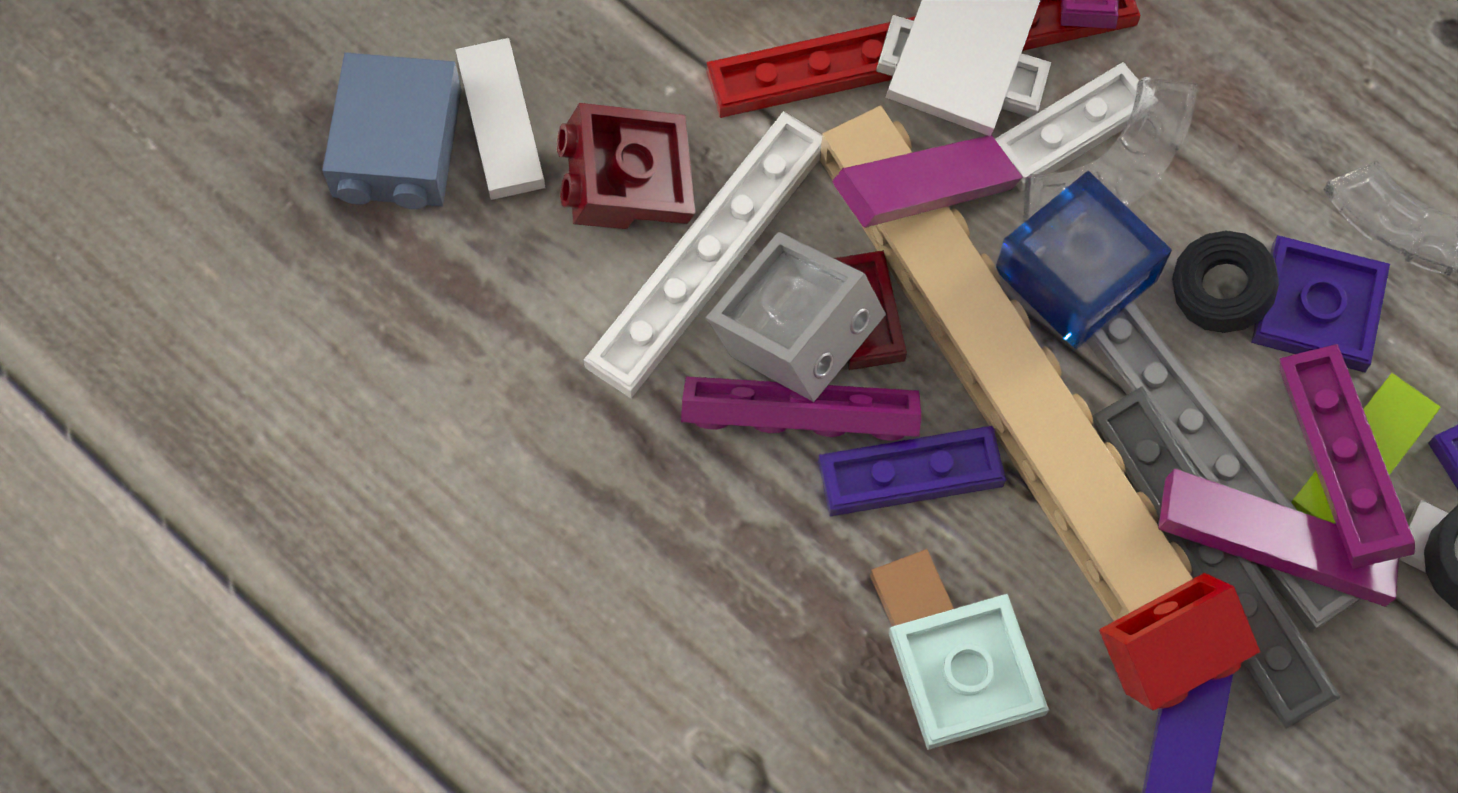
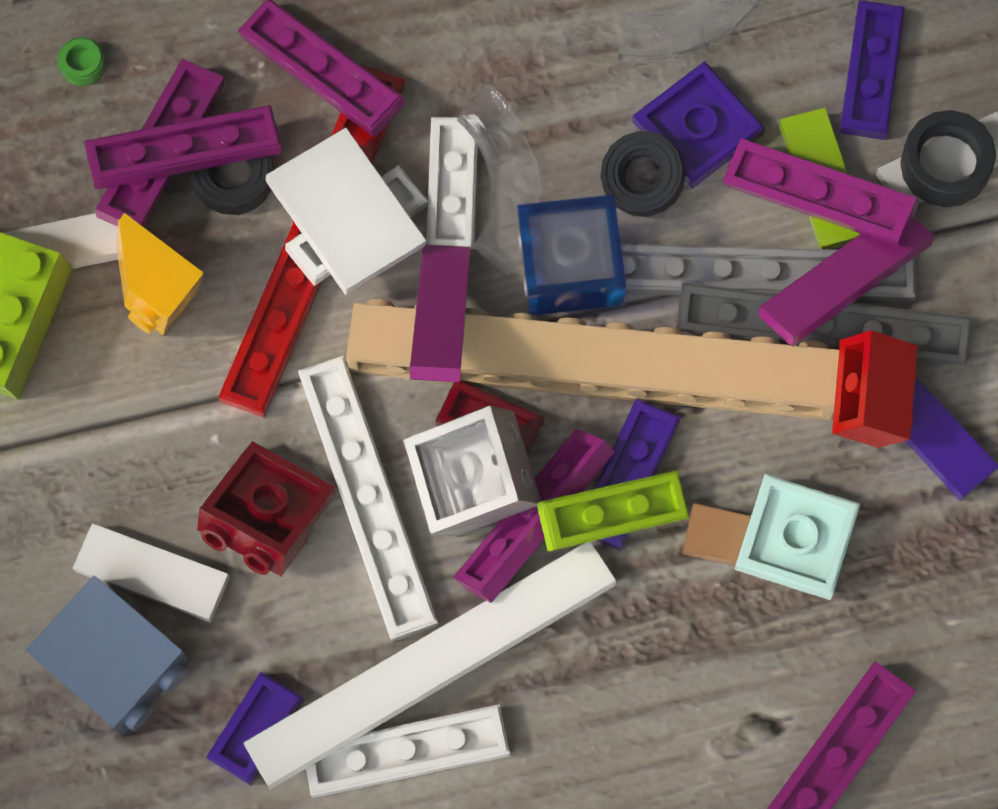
camera: 50 degrees left, 5 degrees up
none -> dark purple tile [206,672,304,786]
none -> white tile [243,542,616,790]
none -> white tile [306,704,510,798]
none -> lime tile [536,470,689,551]

